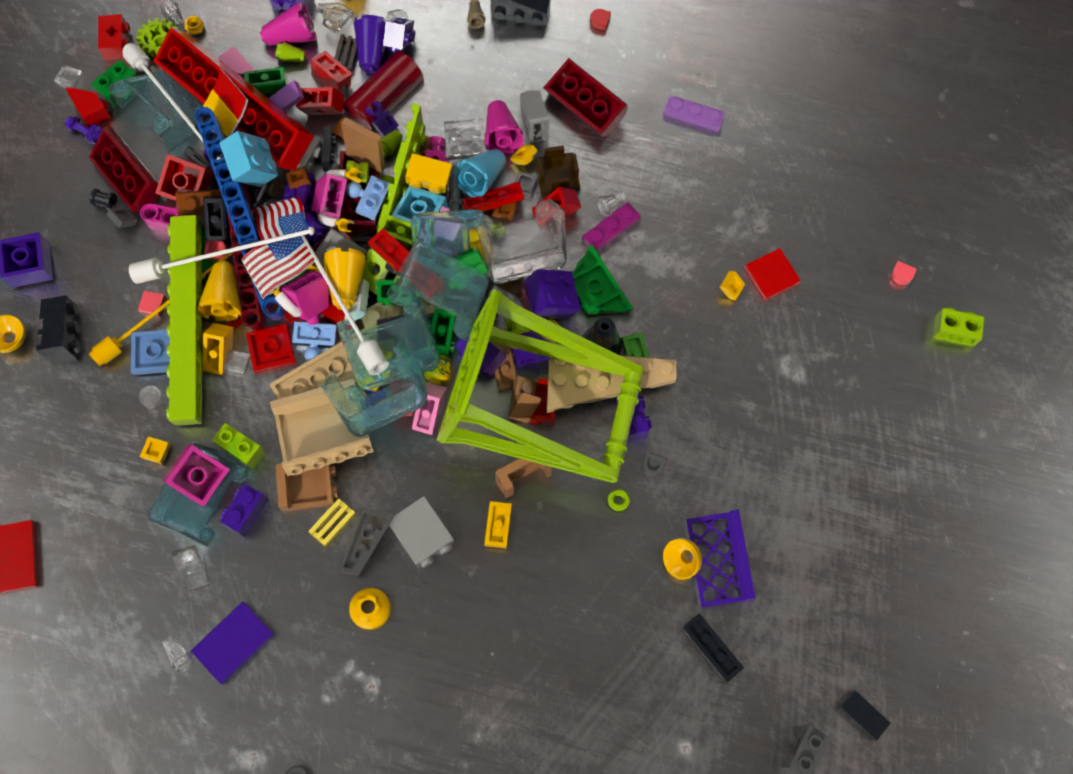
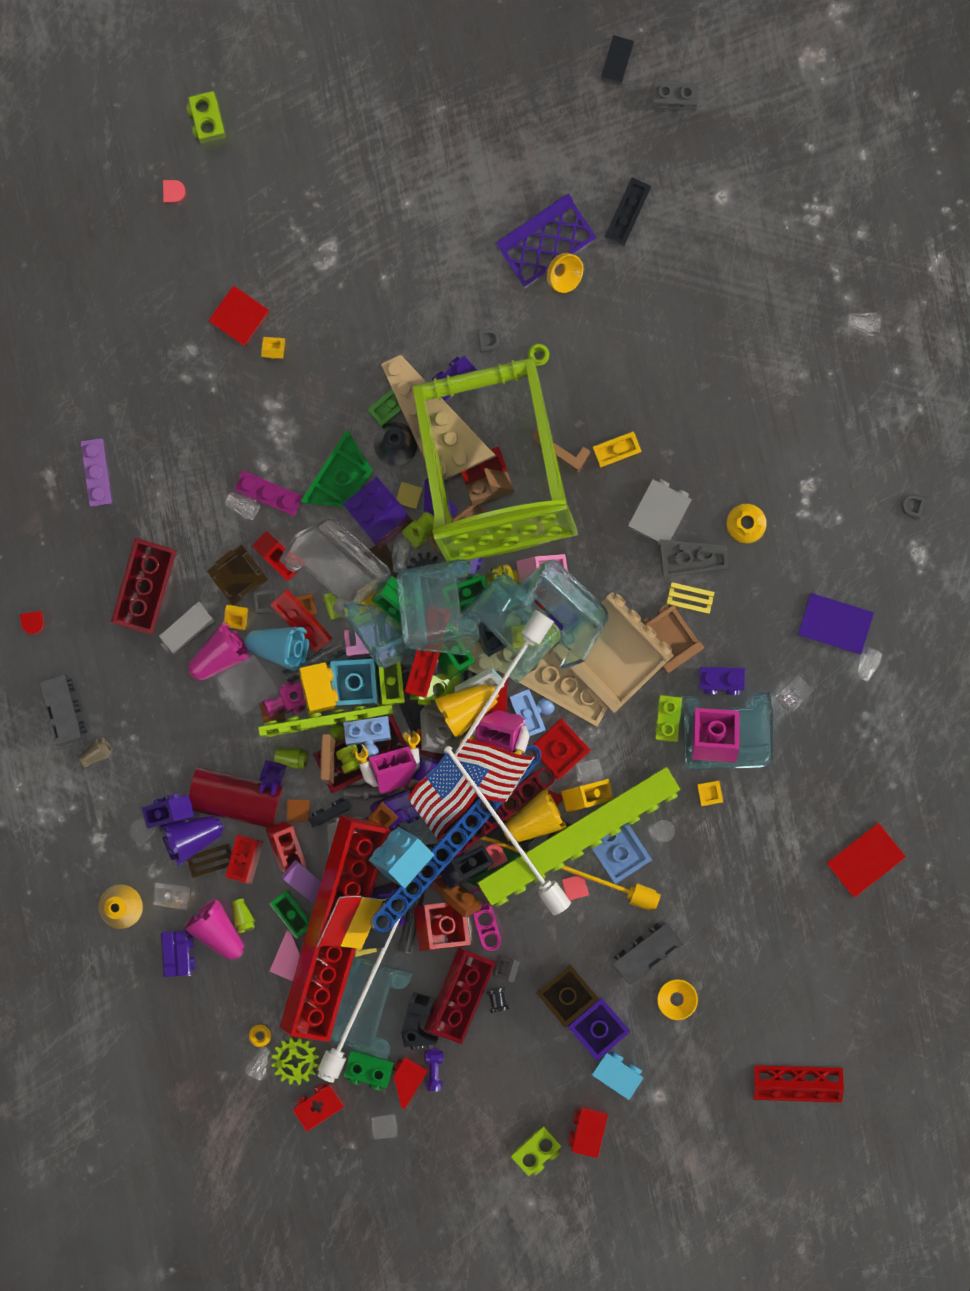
camera: 115 degrees left, 15 degrees up
none -> black tile [401,992,439,1050]
none -> dark brown brick [536,964,599,1027]

